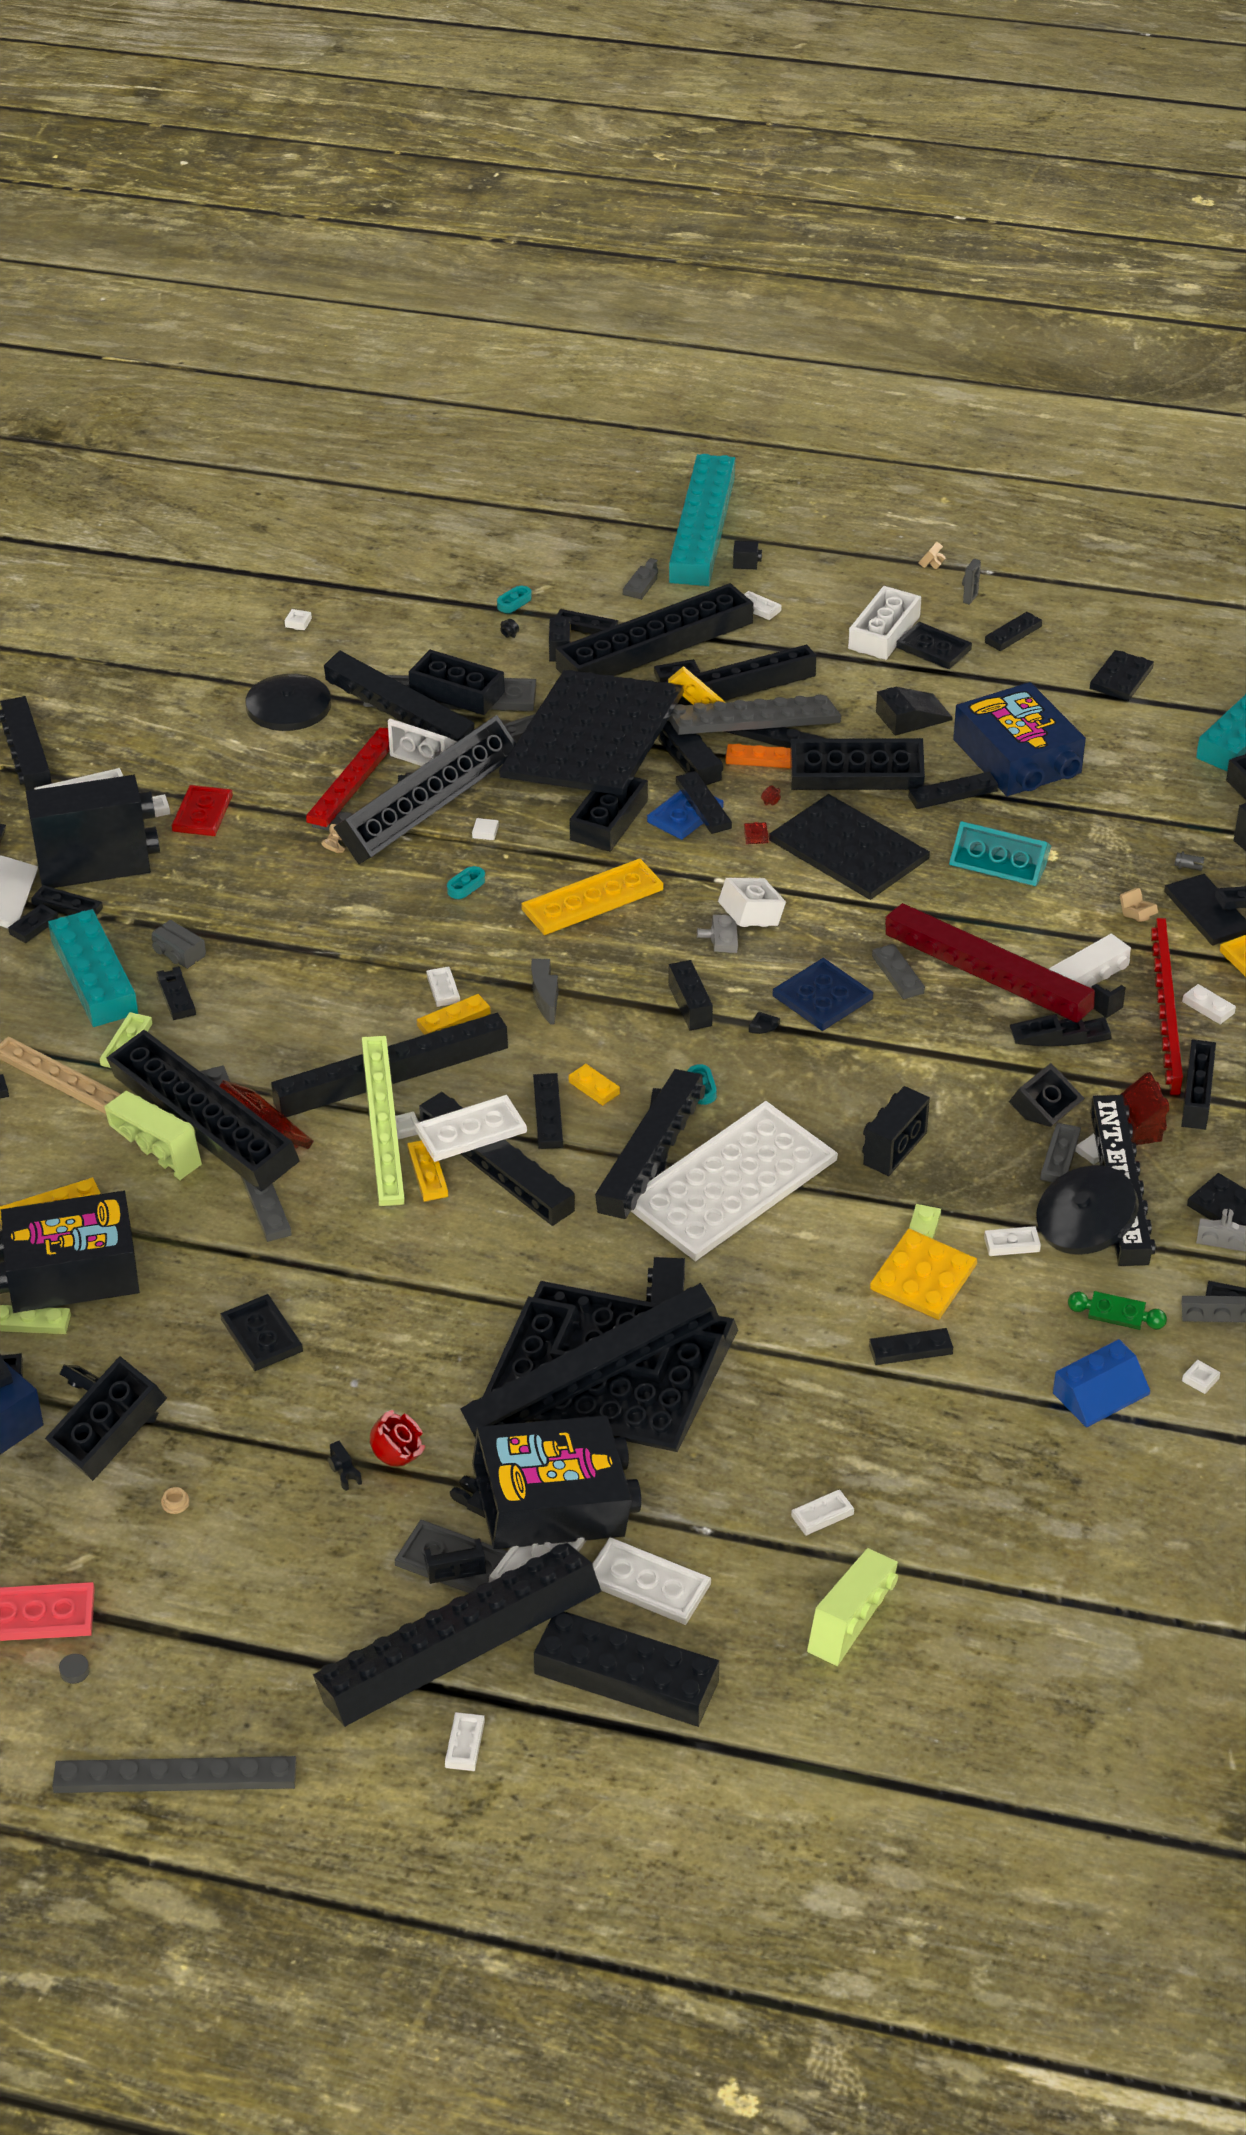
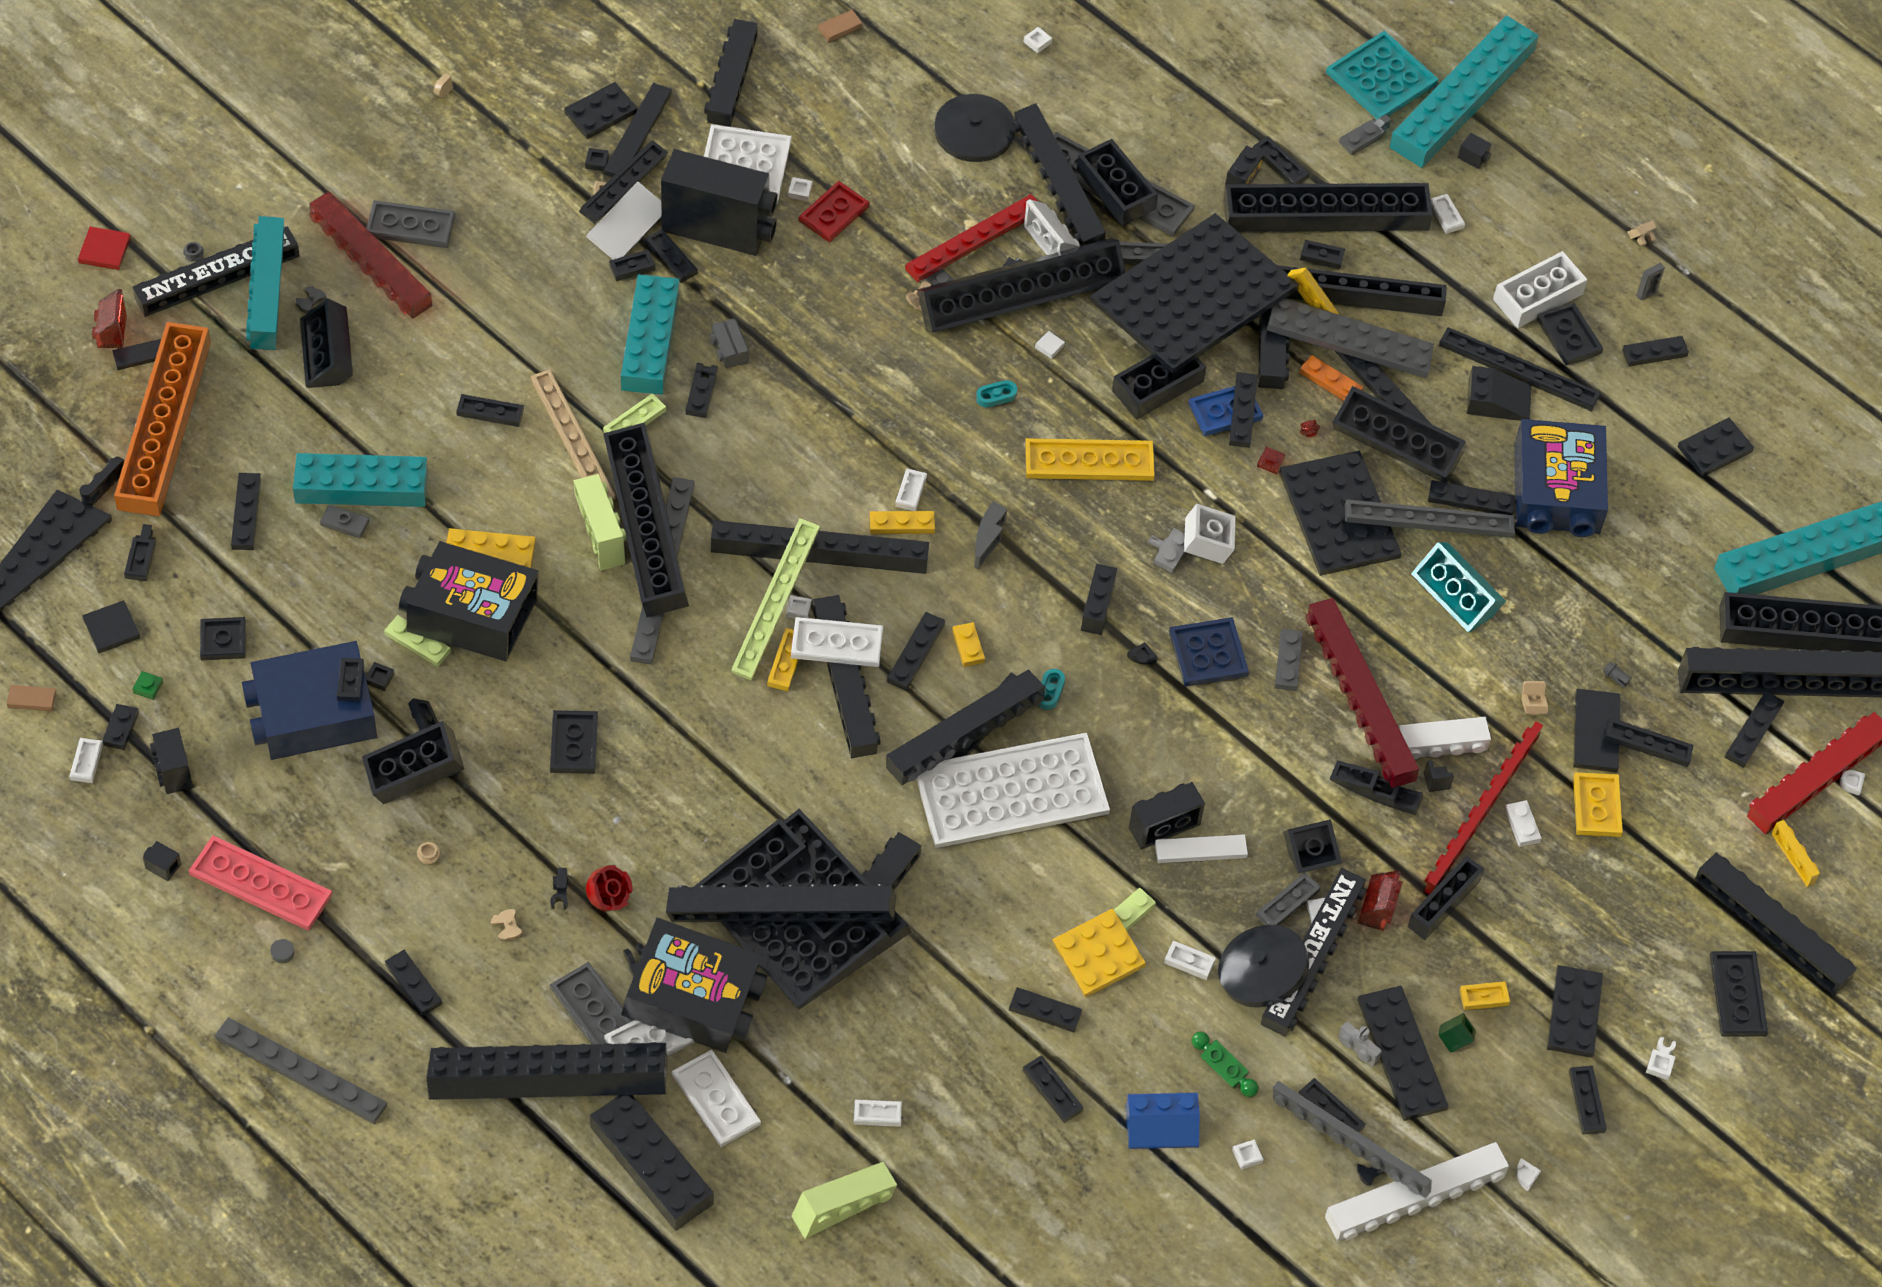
camera: 25 degrees right, 15 degrees up
clear red plate [220,1080,314,1149] -> none
black hinge [424,1538,486,1584] -> none
white plate [445,1712,485,1771] -> none
teal plate [497,586,532,614] -> none
black plate [500,618,519,638] -> none
none -> black plate [385,950,442,1016]
none -> tan piece [491,909,523,940]
none -> medium nougat tile [818,10,862,43]
none -> black plate [1022,1055,1084,1123]
none -> white tile [1155,835,1248,863]
none -> teal plate [1326,30,1439,120]
none -> dark grey plate [1344,500,1515,538]
none -> black tile [1439,327,1601,412]

